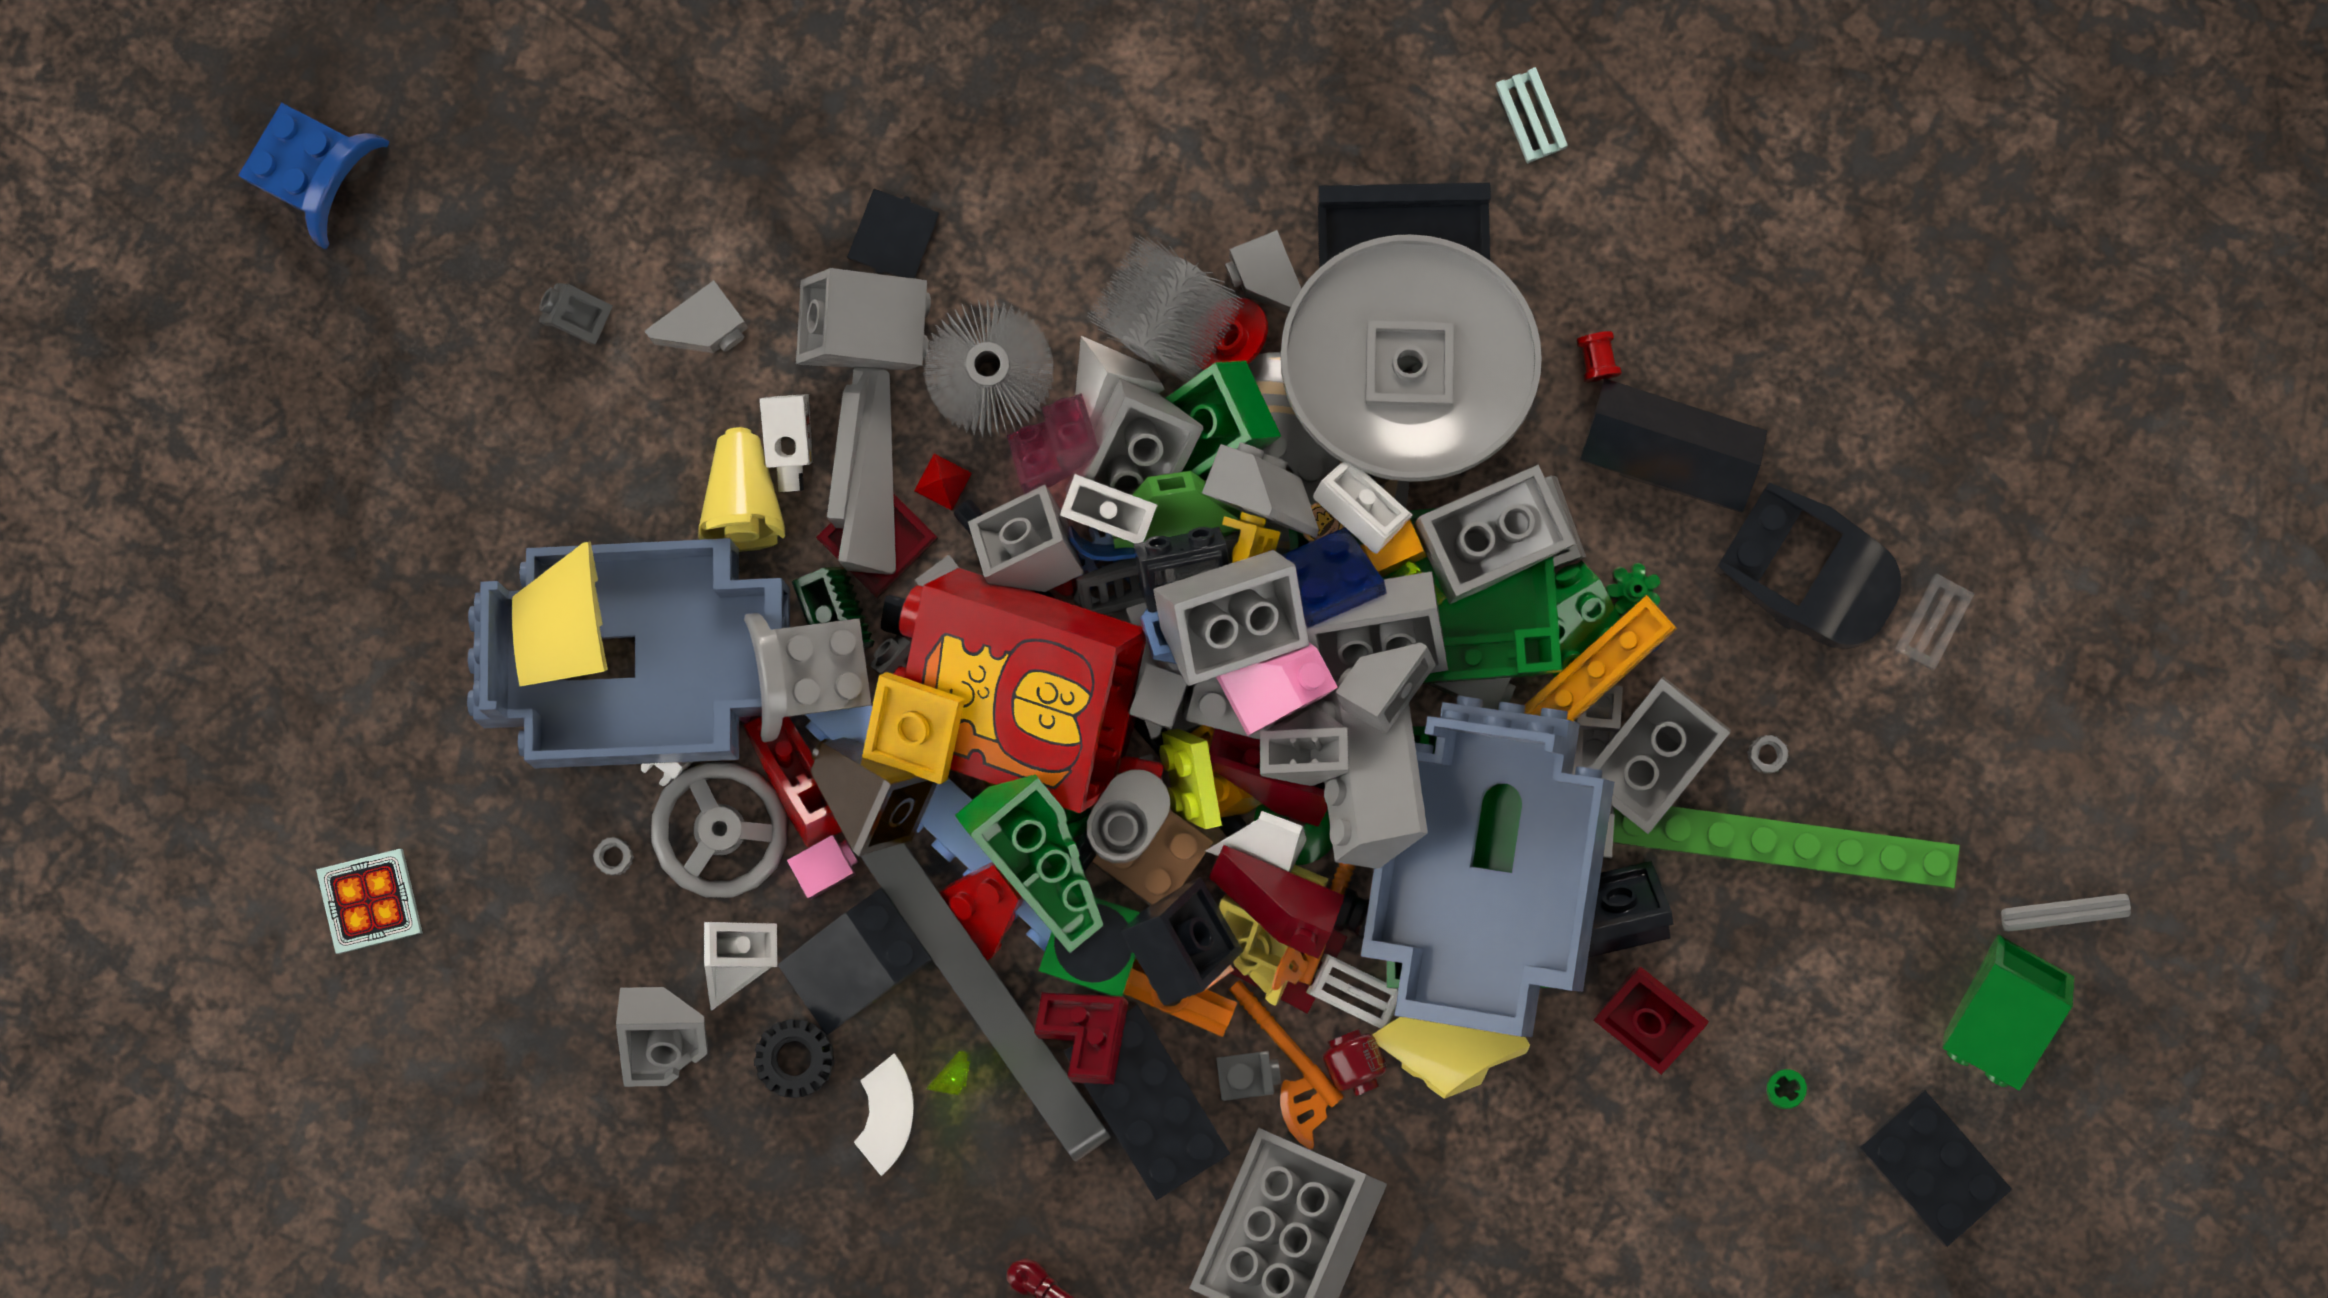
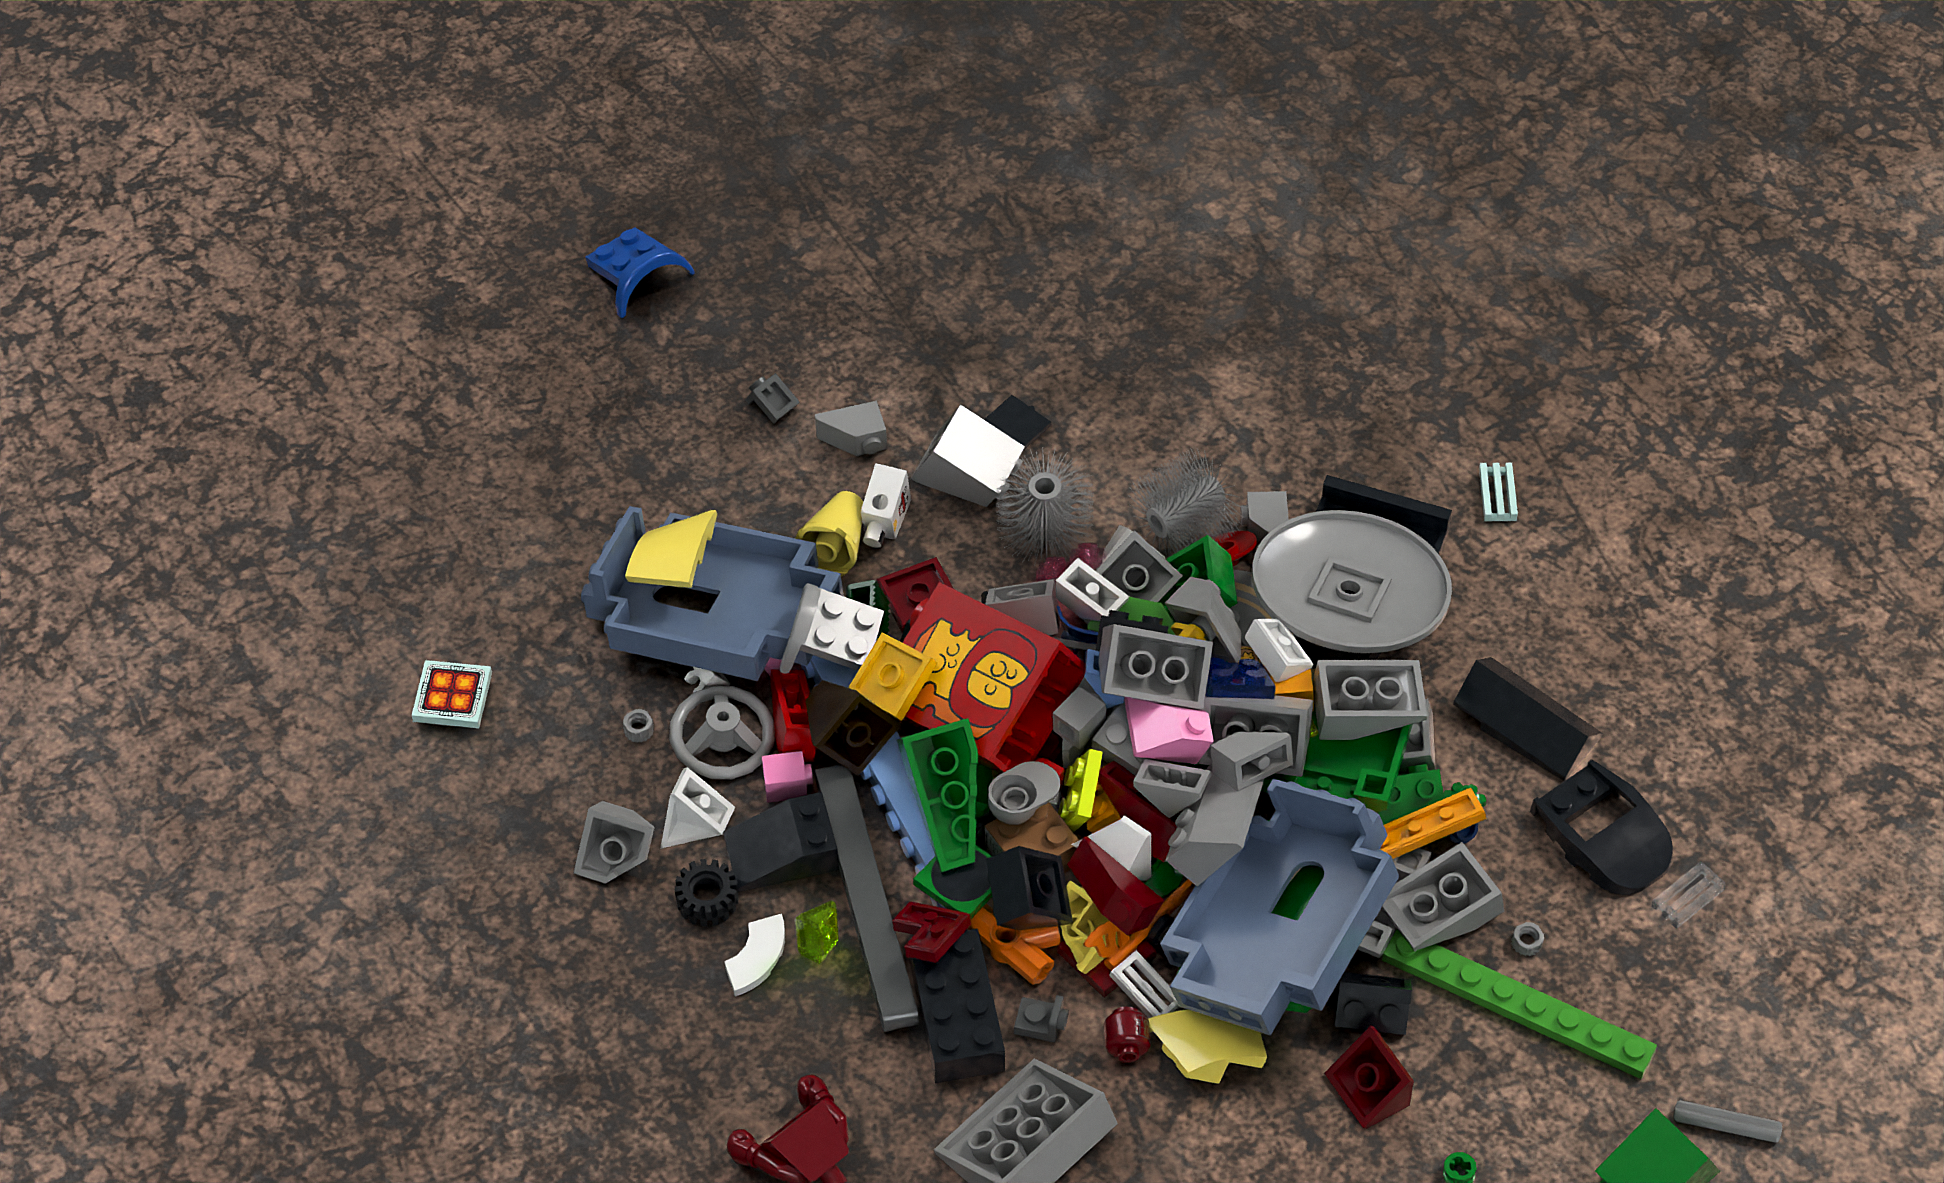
camera: 20 degrees right, 30 degrees down
light grey wedge [827,367,896,574] -> none
red slope [914,453,972,511] -> none
red wing [940,862,1024,960] -> none
orange piece [1228,979,1344,1150] -> none
red bush [1576,331,1622,383] -> none

